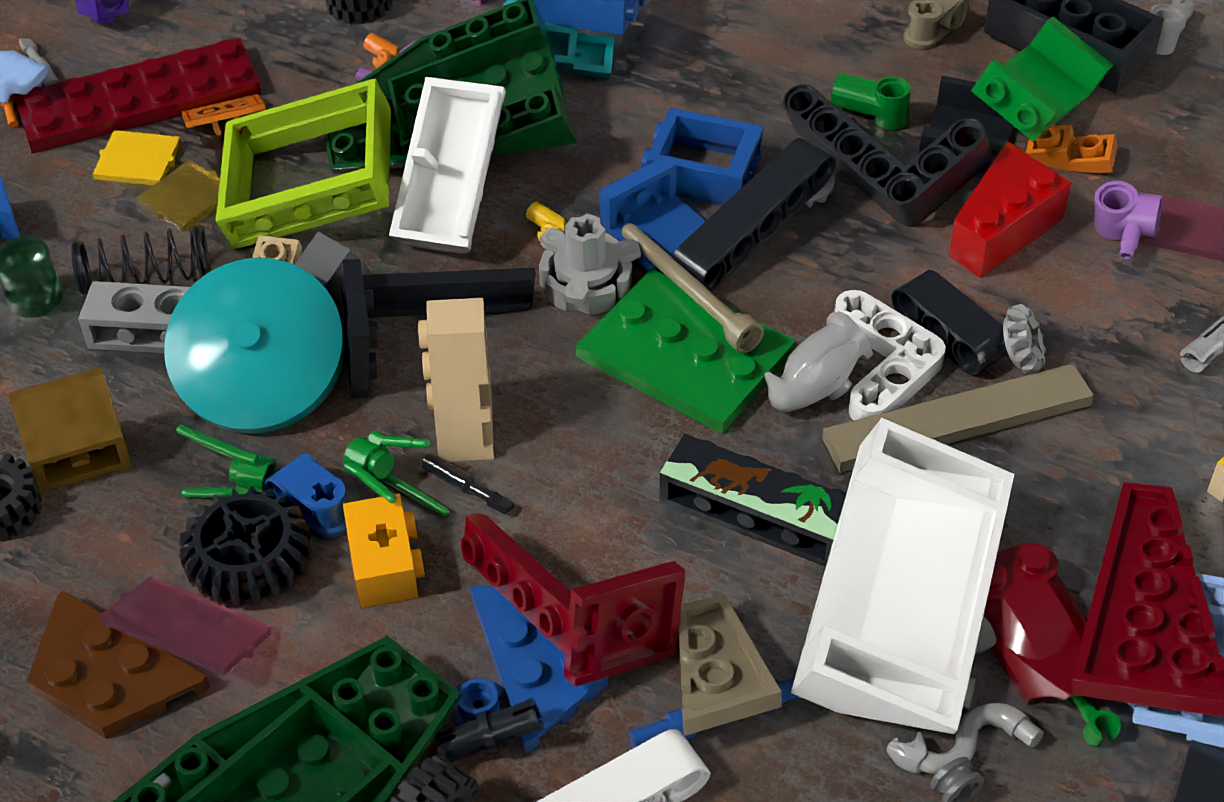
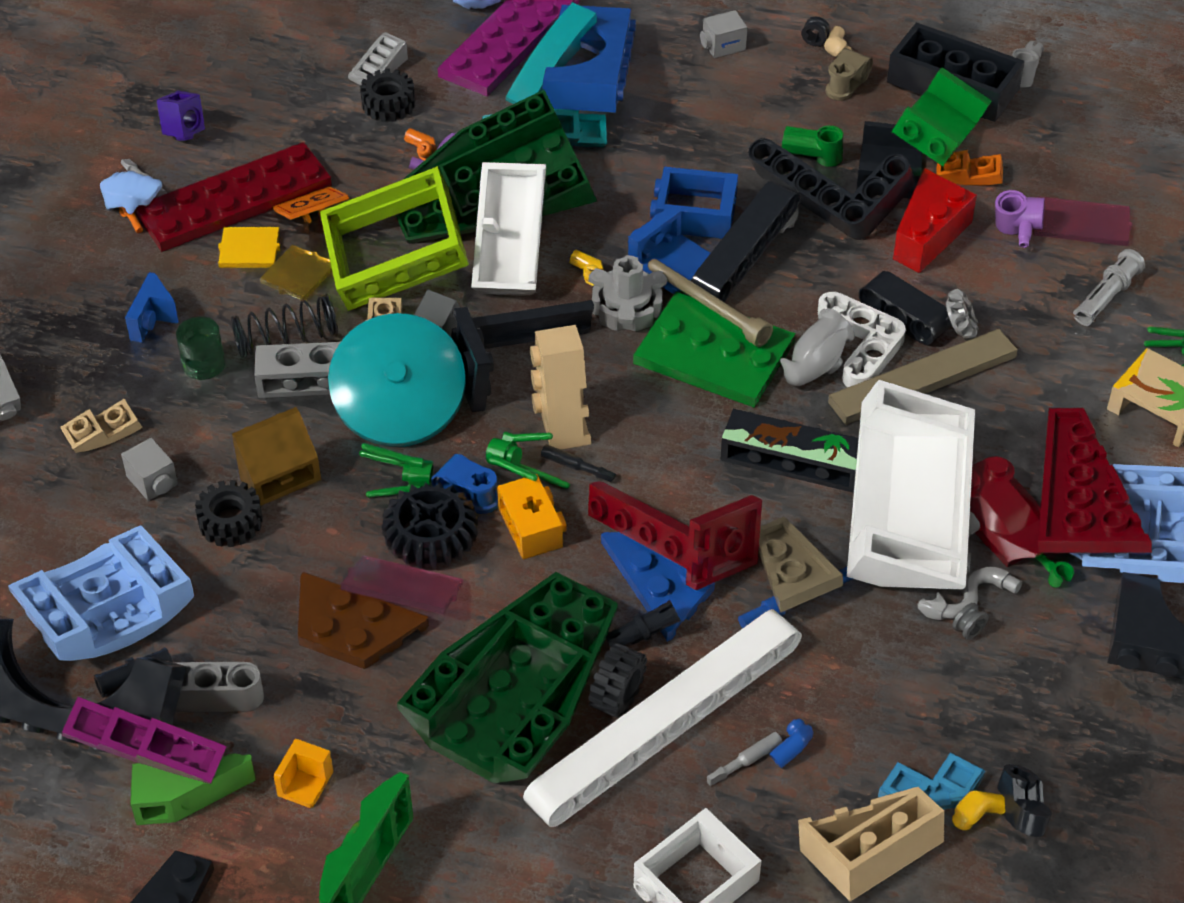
camera: 10 degrees left, 0 degrees up
blue plate [453,678,503,726] -> none

